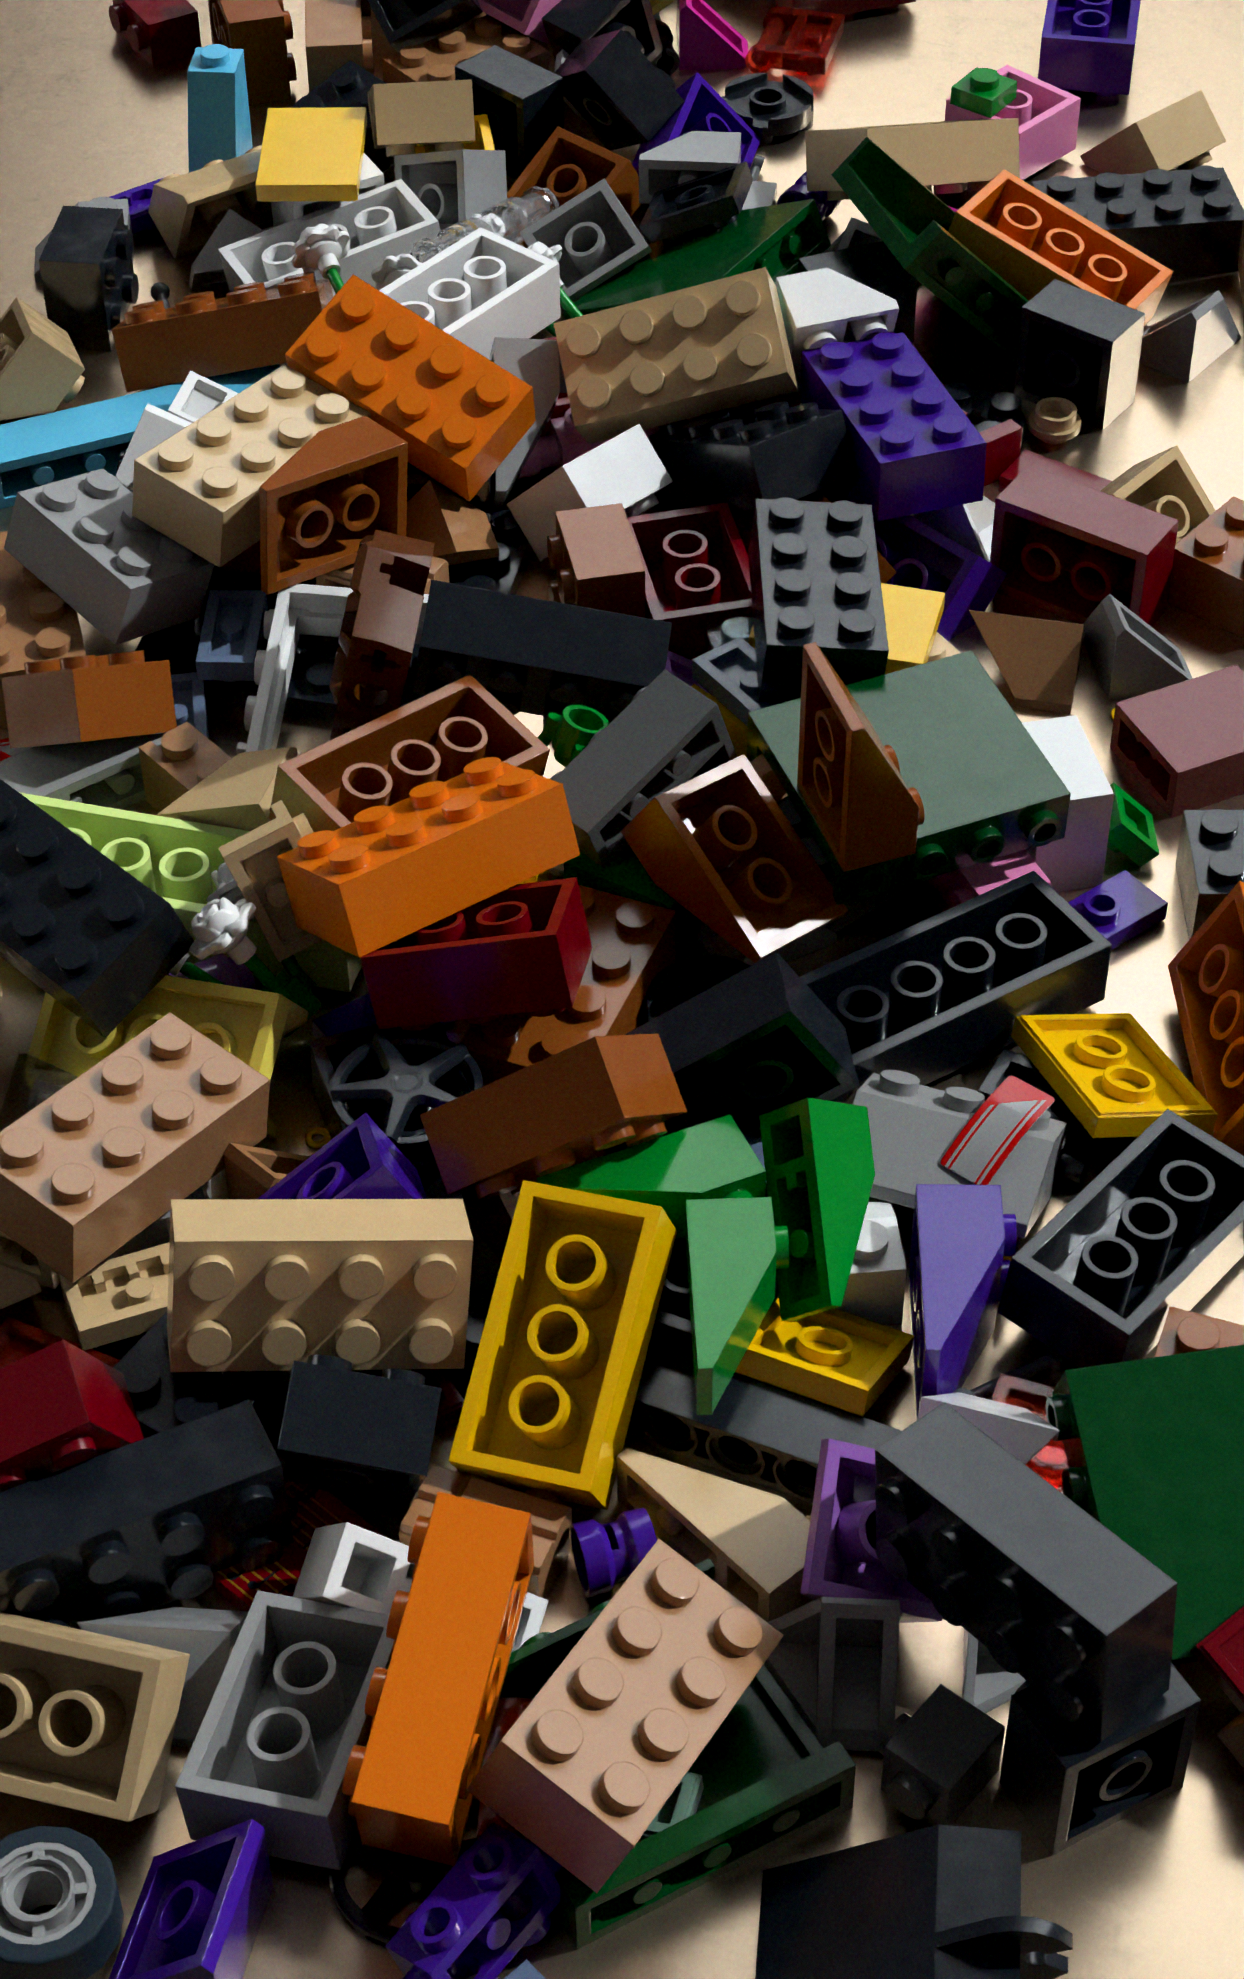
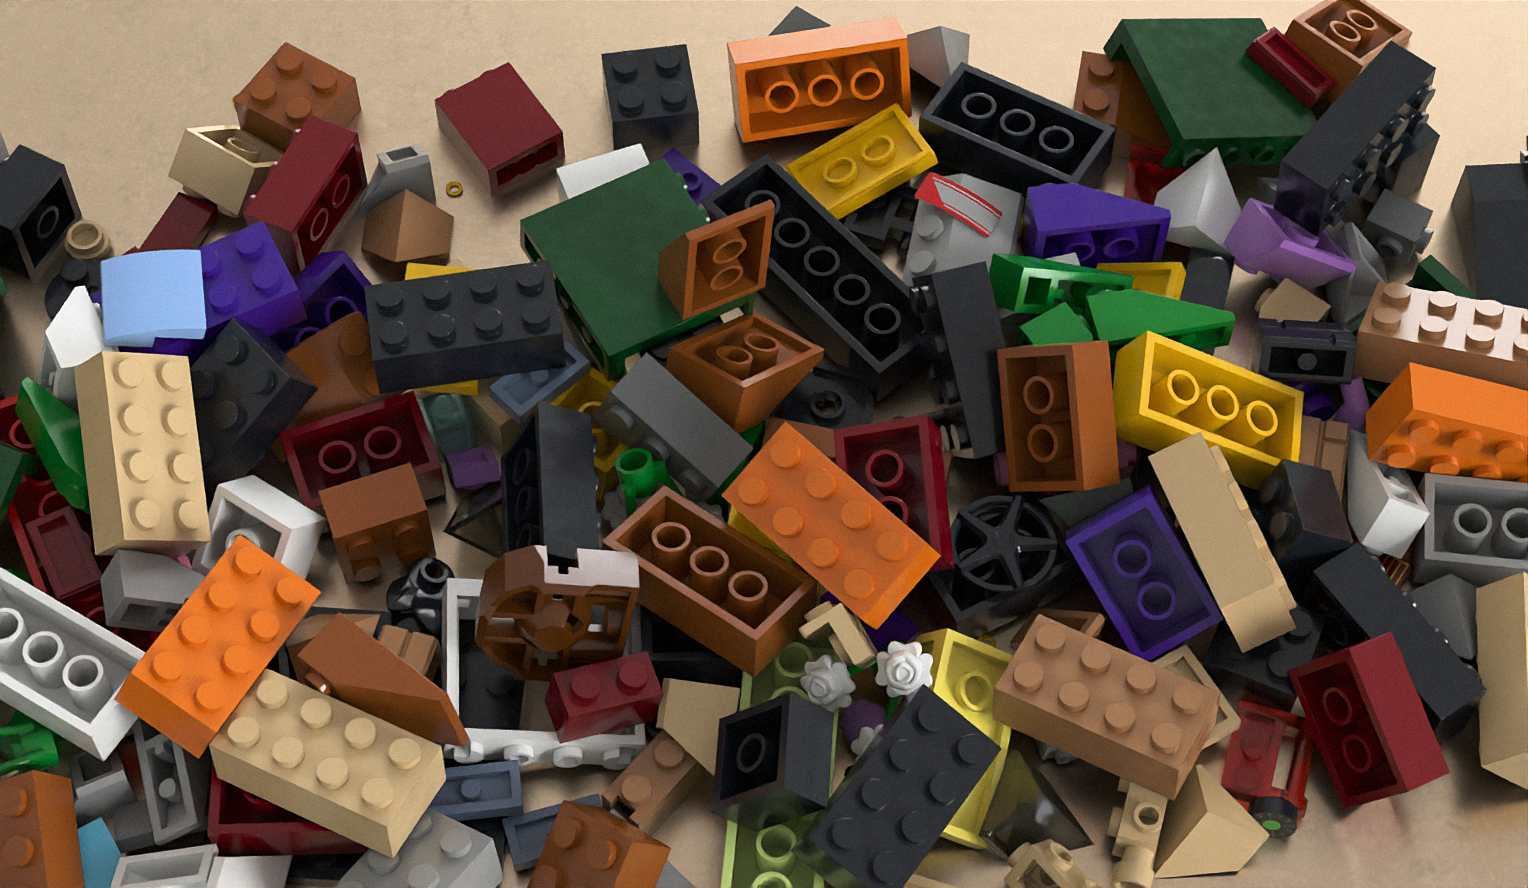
camera: 100 degrees left, 15 degrees up
none -> light blue slope [100,250,206,347]
none -> dark red brick [544,651,663,744]
none -> black brick [712,692,834,832]
none -> black brick [1251,318,1357,385]
none -> medium lavender arm [1333,374,1370,432]

